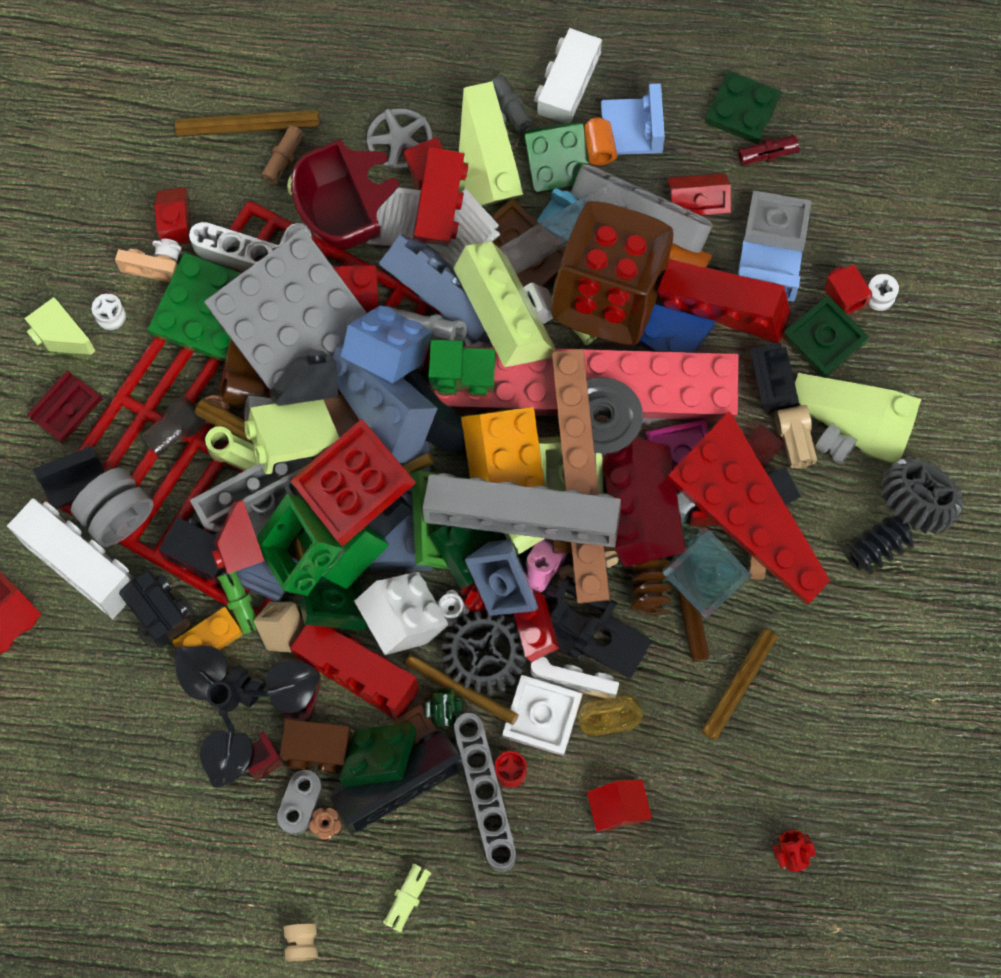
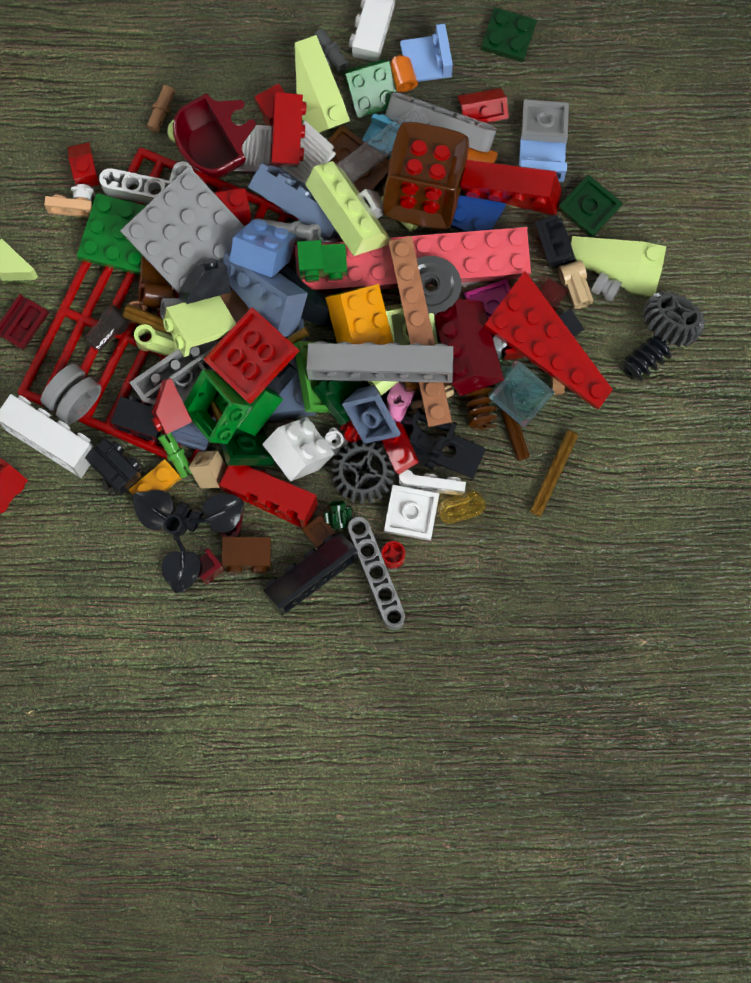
camera: 10 degrees left, 5 degrees up
black panel [34,446,105,509] -> none
white wheel [91,293,126,330] -> none
pearl gold axle [175,110,320,137] -> none
light grey plate [277,770,322,835] -> none
tan wheel [283,924,318,961] -> none
nougat plate [309,808,342,840] -> none
dark green plate [339,722,417,788] -> none
light grey wheel [367,109,432,168] -> none
yellowish green pin [383,863,432,933] -> none
pearl gold bar [405,654,519,725] -> none
red piece [587,779,652,832] -> none
dark red pin [738,135,800,167] -> none
red gear [773,830,816,872] -> none
red brick [824,264,873,315] -> none
white wheel [868,274,899,311] -> none

